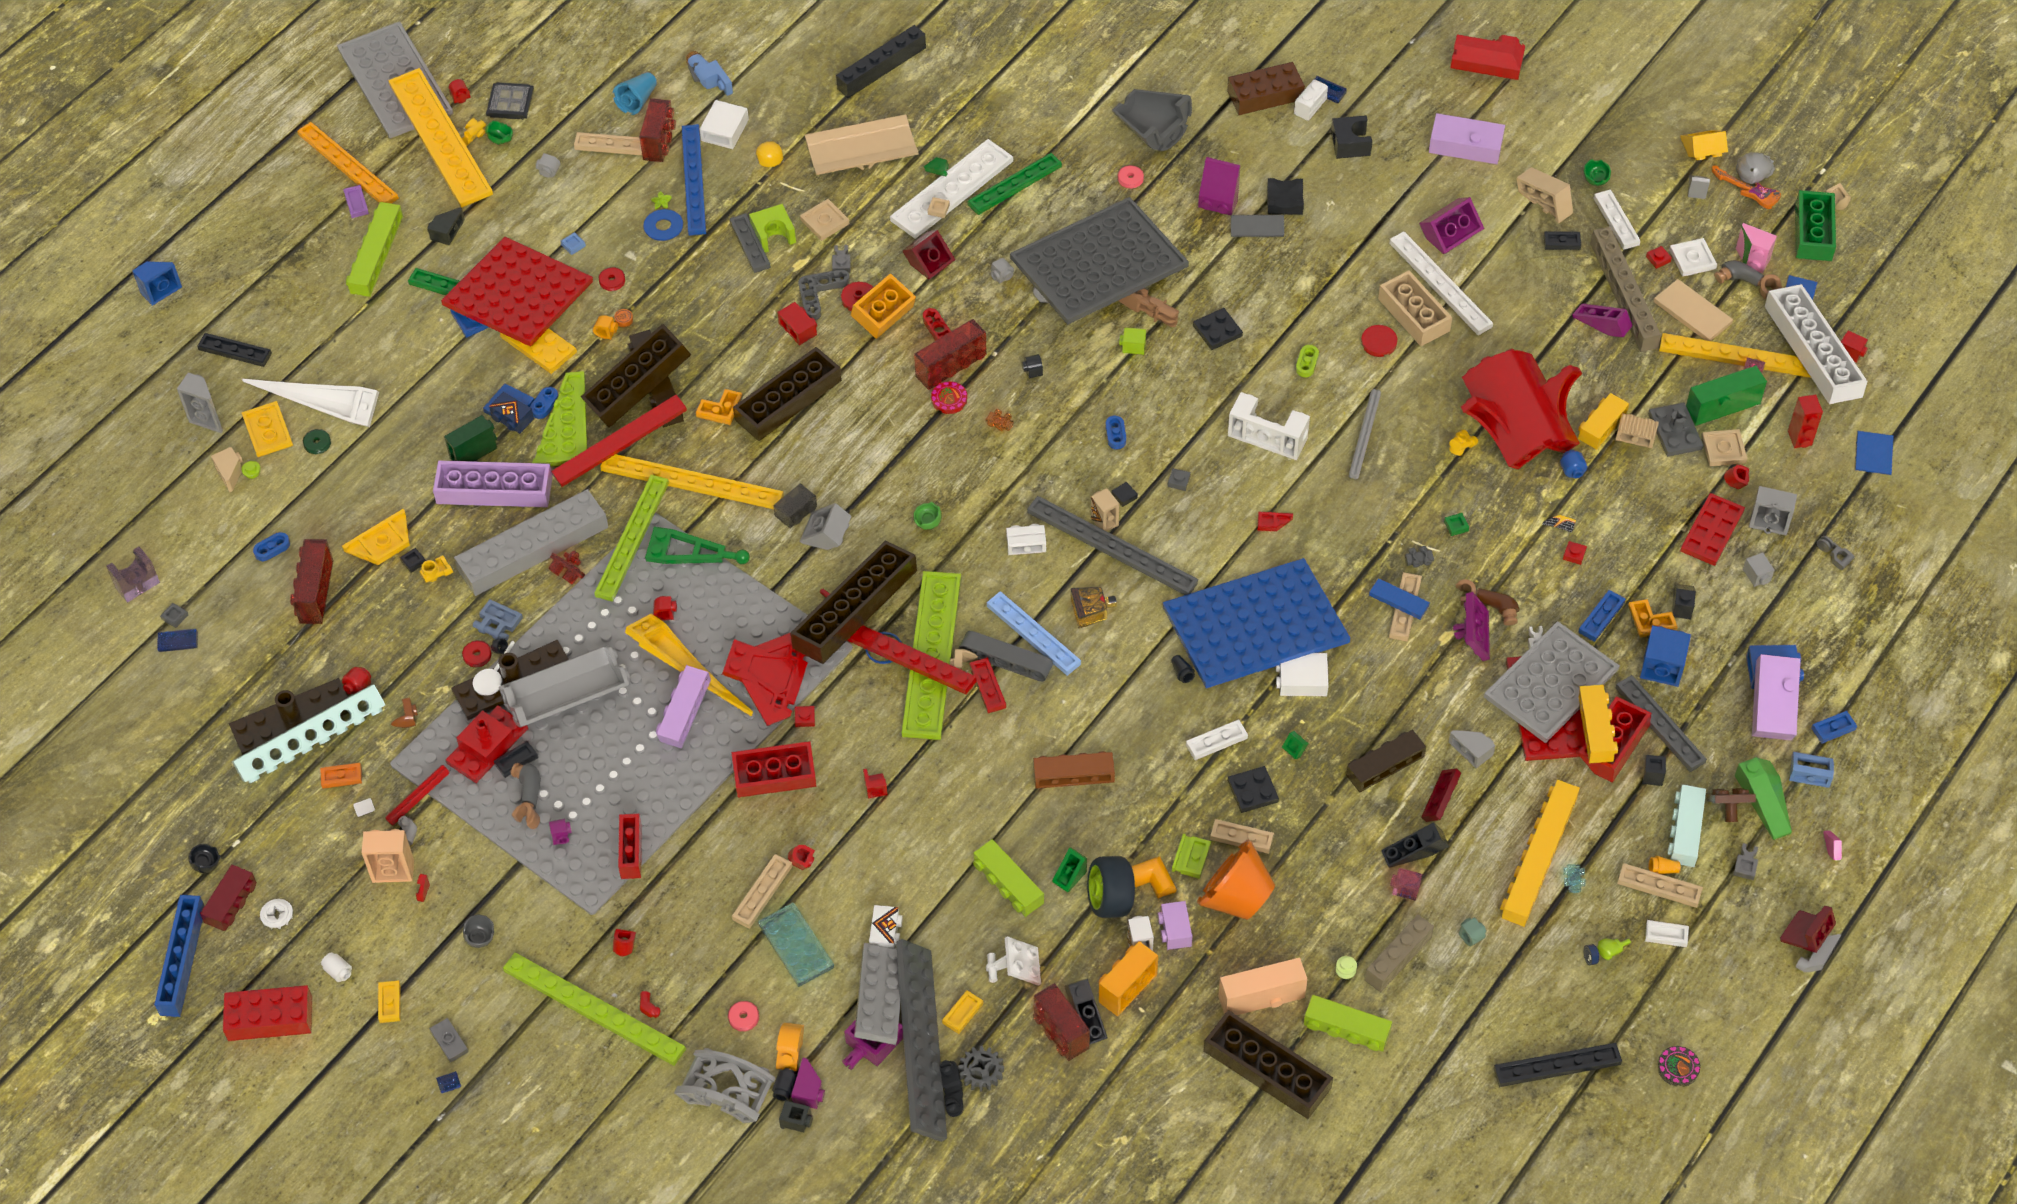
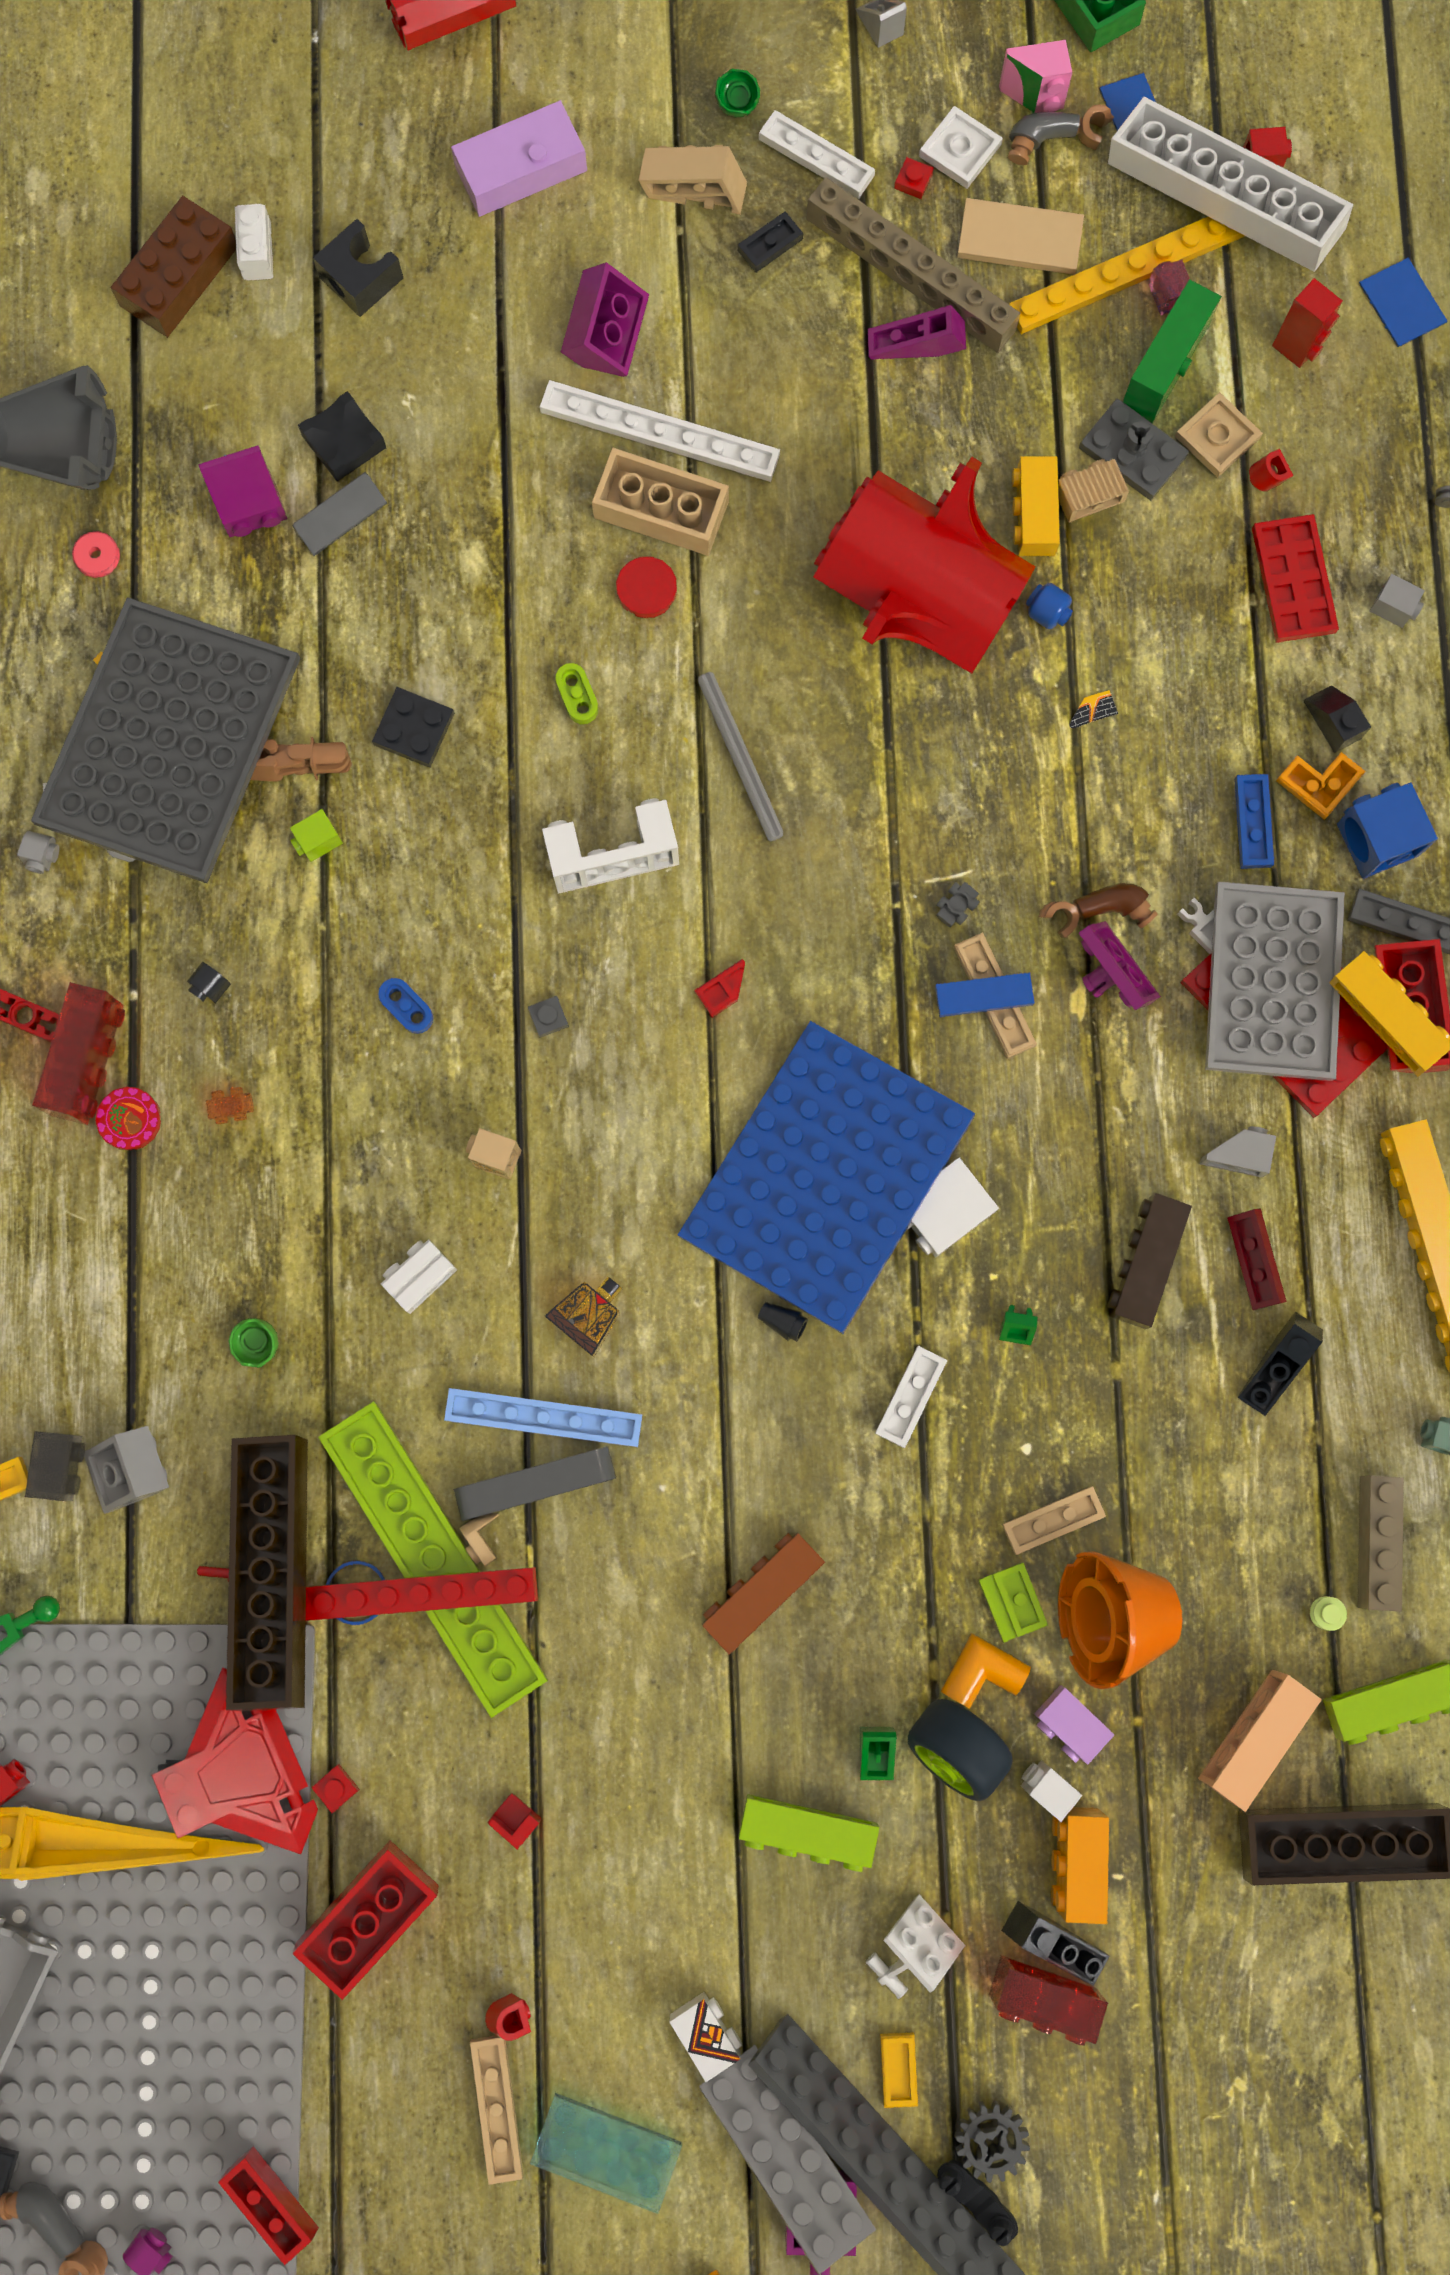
camera: 40 degrees left, 25 degrees up
lavender brick [656,665,711,749] -> none
red plate [969,657,1006,713] -> none
dark grey plate [1027,496,1198,595] -> none
black tile [1111,482,1138,507] -> none
black plate [1227,766,1279,813] -> none
clear blue tile [1314,76,1347,104] -> none
clear pink brick [1390,868,1423,901] -> none
green plate [1444,513,1469,536] -> none
yellow plate [1449,429,1478,456] -> none
red plate [1563,541,1587,565] -> none
light grey brick [1749,486,1797,536] -> none

